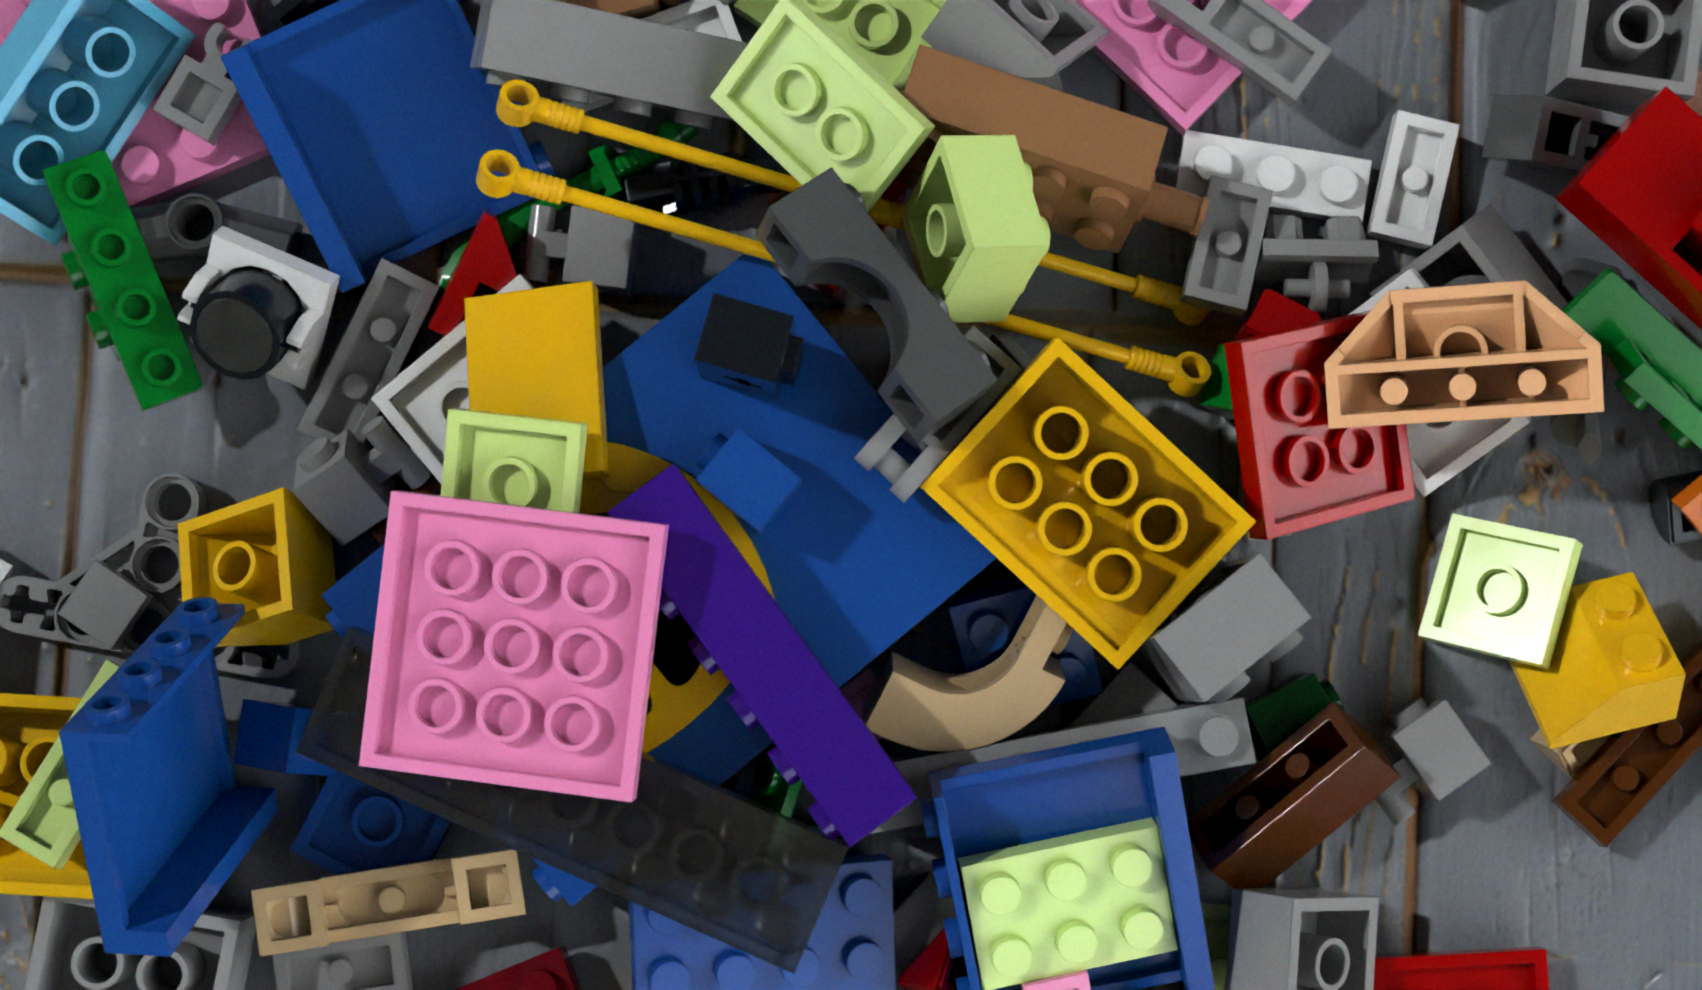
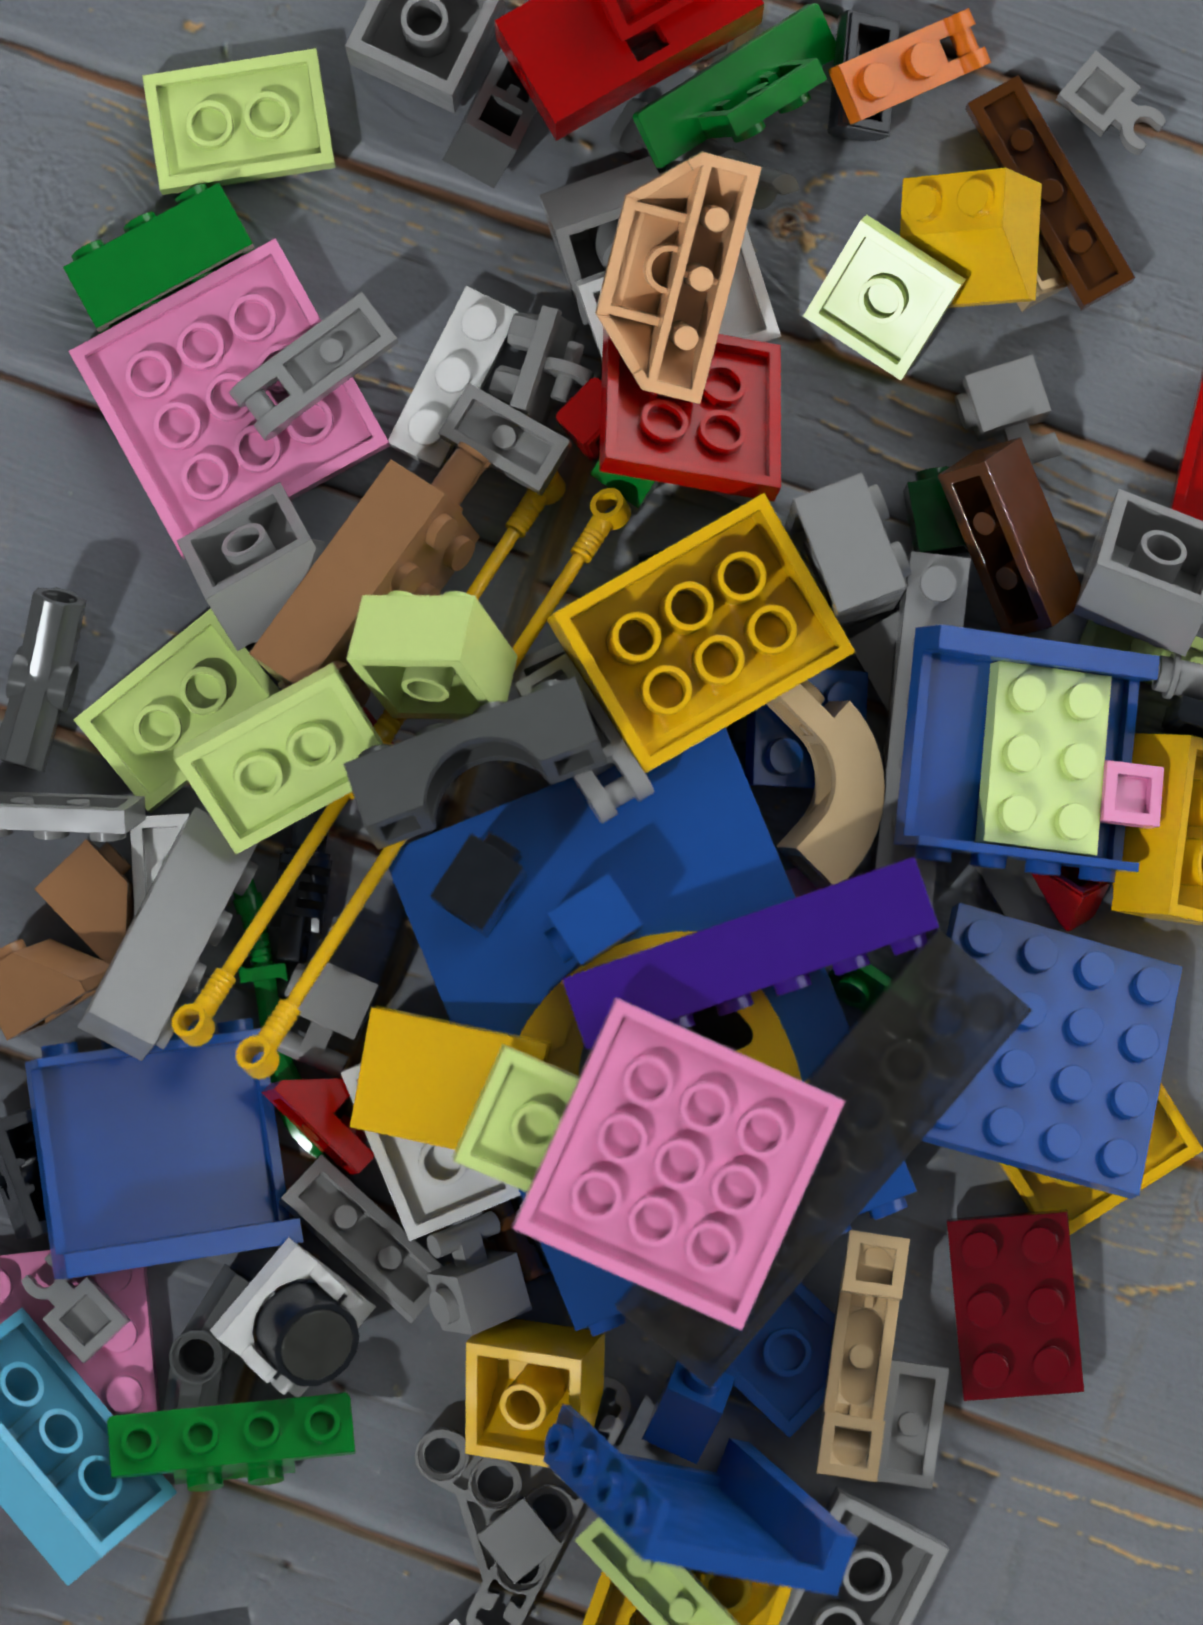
camera: 70 degrees left, 0 degrees up
white plate [1365,110,1460,250] -> none

